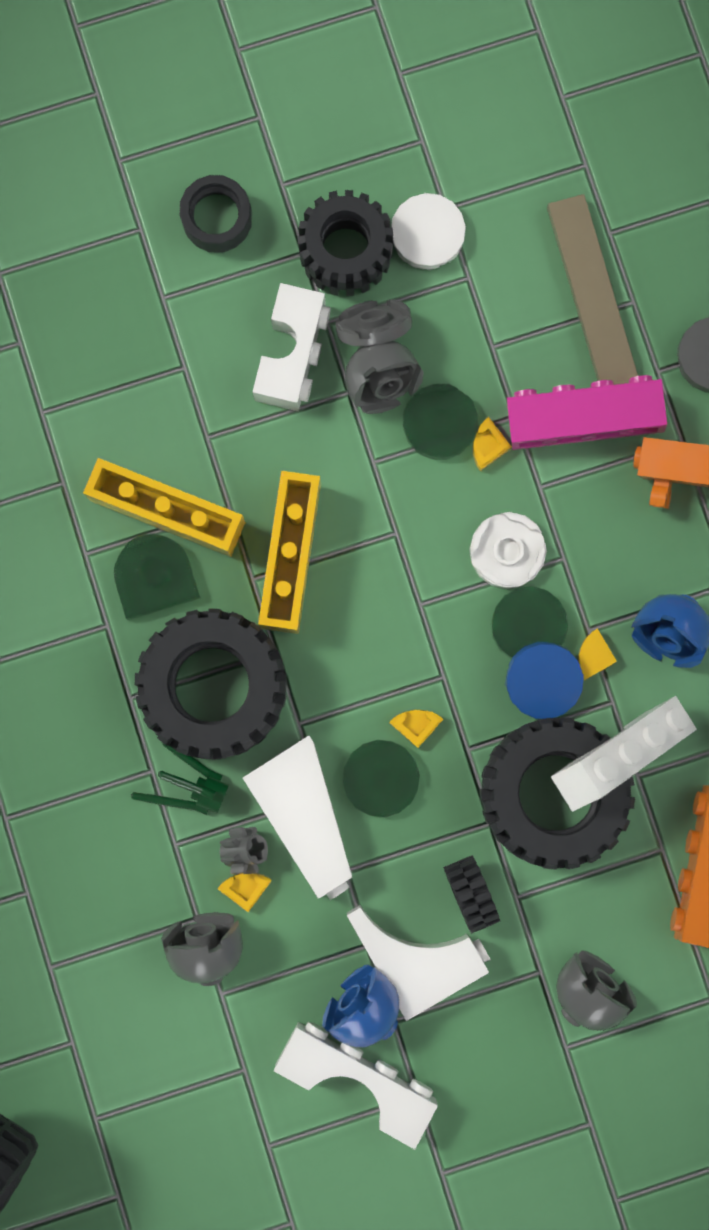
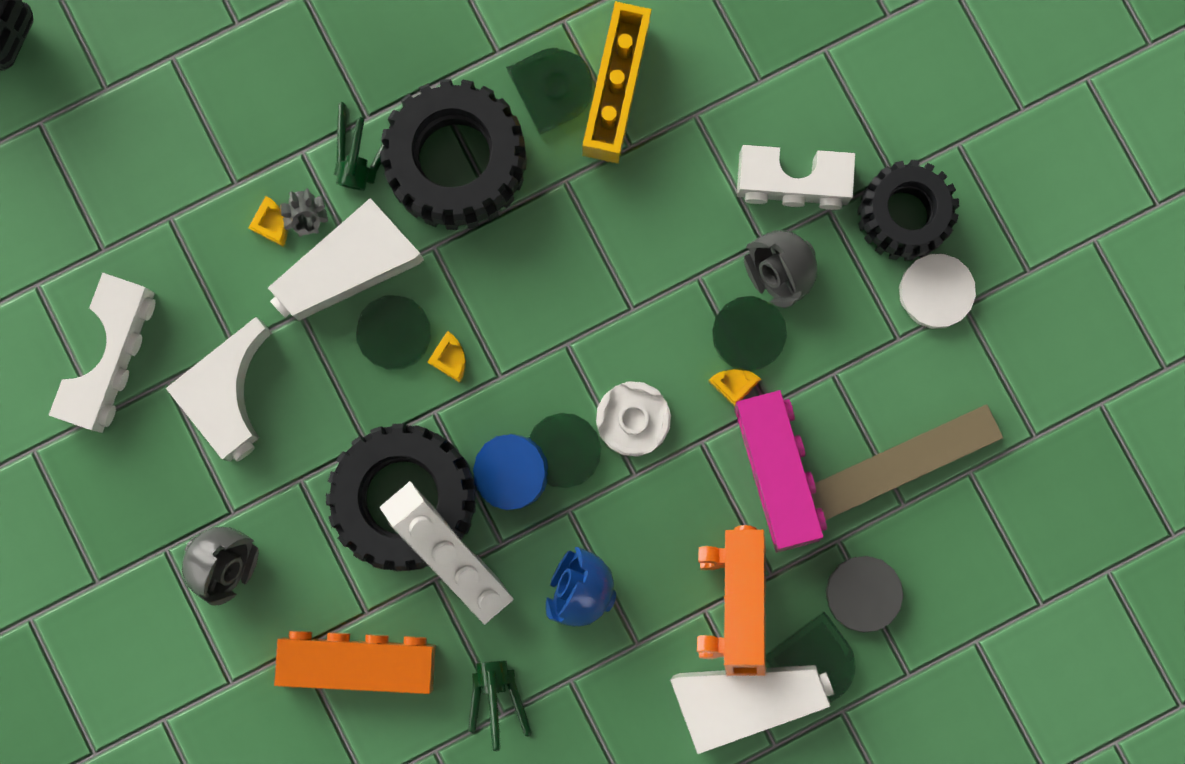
camera: 80 degrees right, 0 degrees up
dark grey cylinder [161,912,243,986] -> none
black tyre [179,175,252,253] -> none
yellow brick [258,471,321,634] -> none
blue cylinder [322,965,399,1048] -> none
dark grey tile [335,299,412,346] -> none
black tyre [443,855,501,934] -> none
yellow tile [578,628,617,681] -> none

